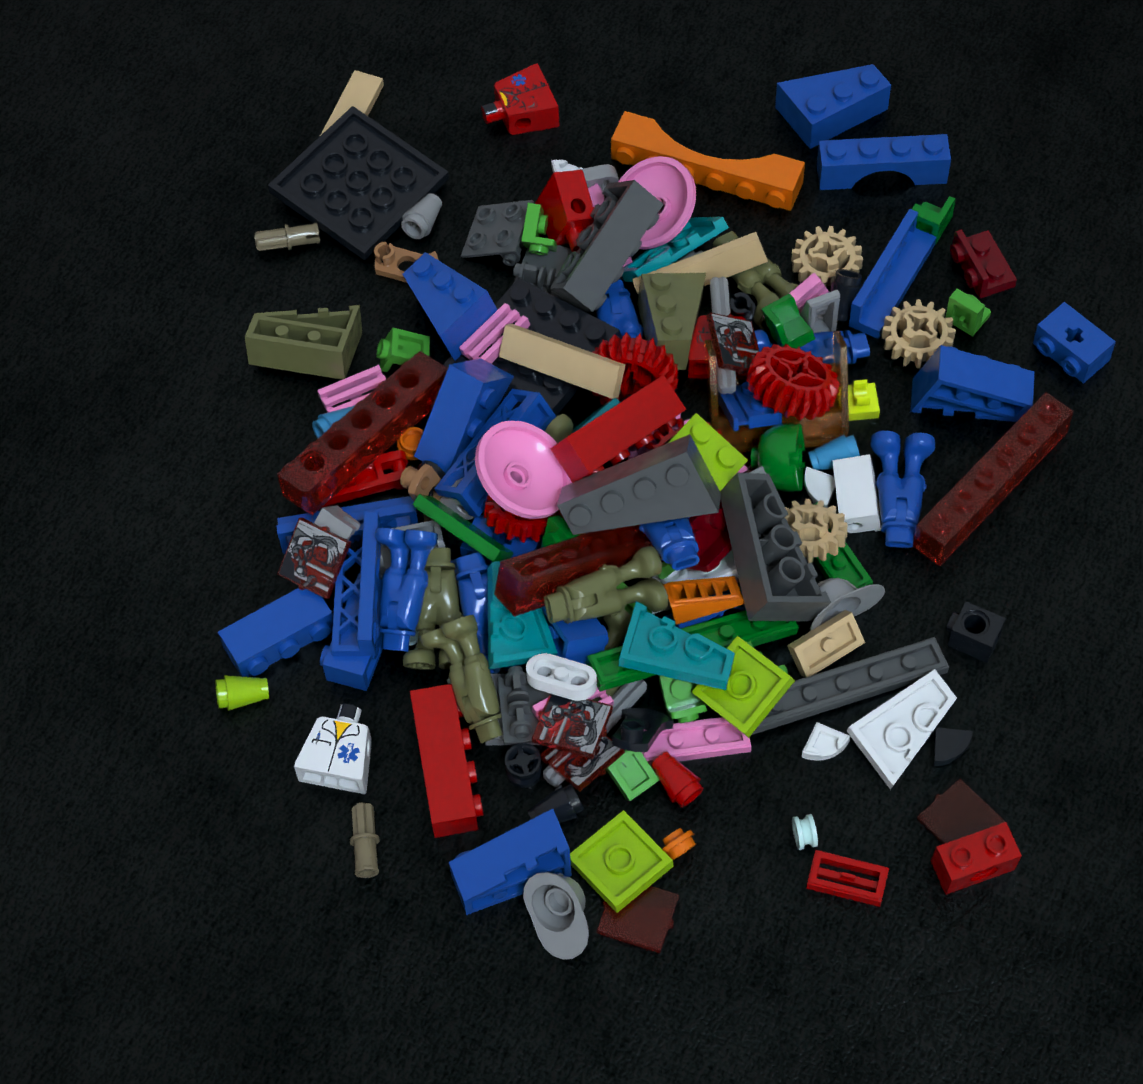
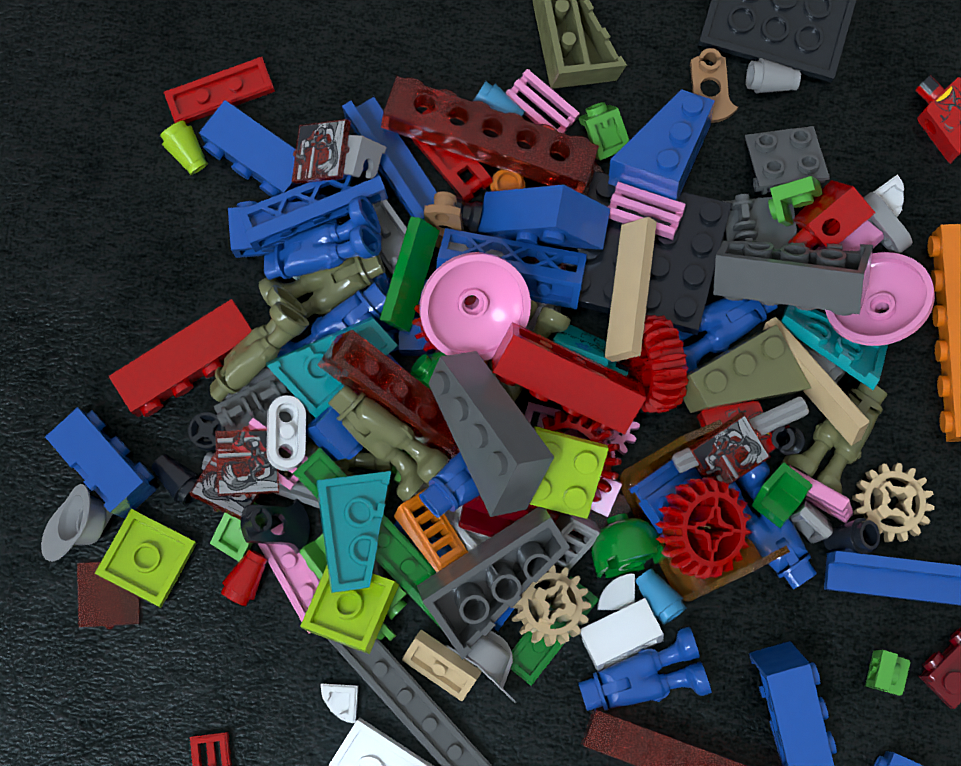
camera: 65 degrees right, 20 degrees up
white torso [294,704,371,794] -> none
dark tan axle [350,802,380,878] -> none
orange plate [662,828,696,860] -> none
light aqua bush [792,814,818,850] -> none
neon yellow tile [840,380,880,421] -> none
tan gear [882,299,956,368] -> none
none -> red tile [164,57,275,124]

